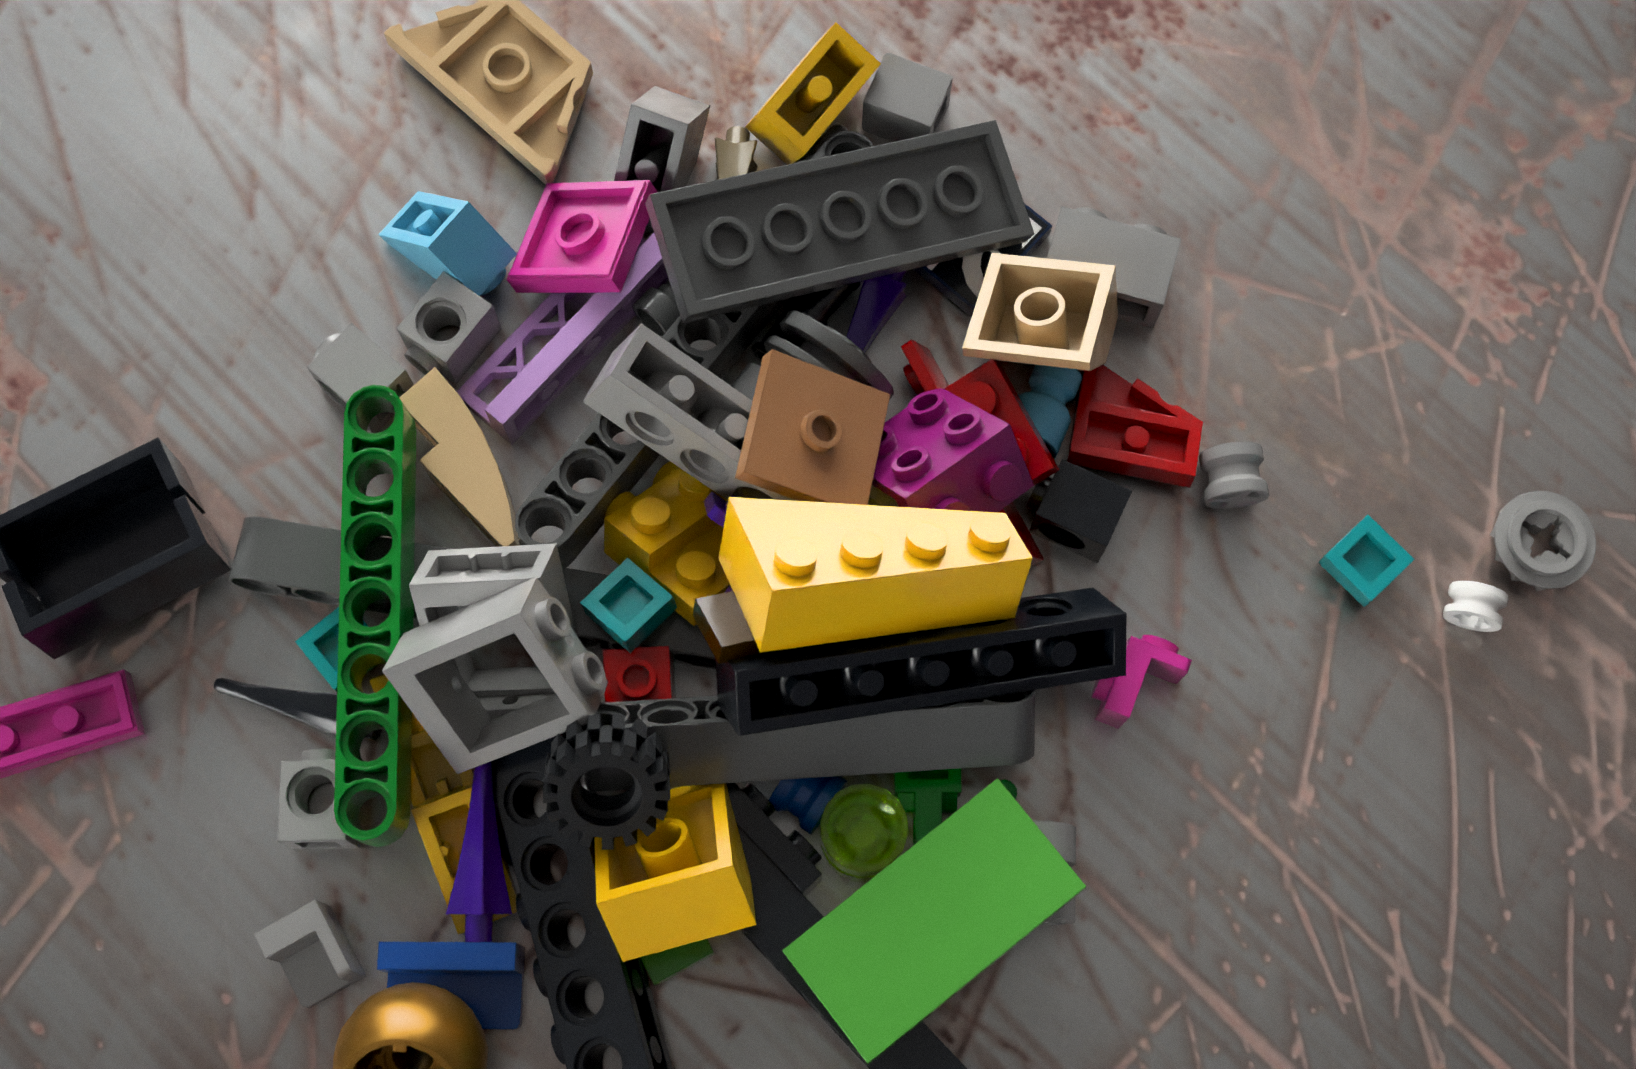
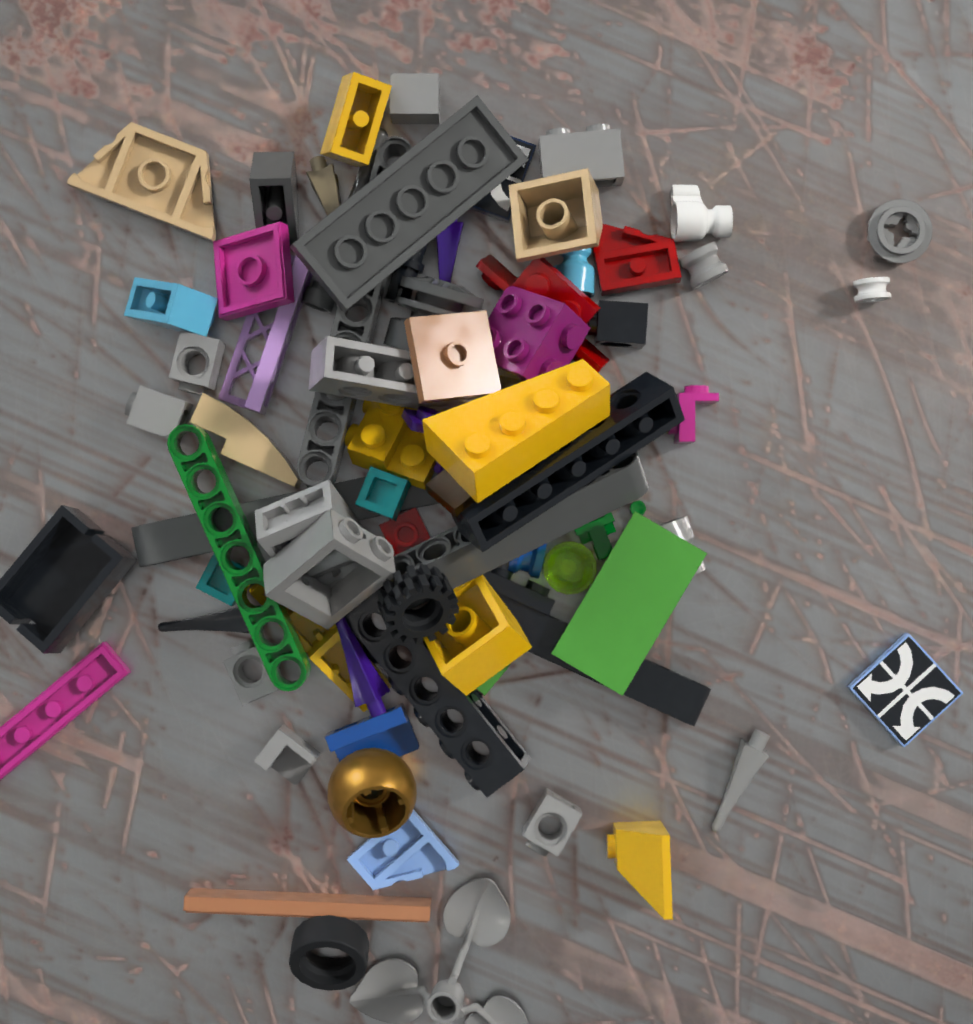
camera: 20 degrees left, 15 degrees up
teal plate [1318,515,1415,607] -> none
none -> white piece [670,185,733,242]

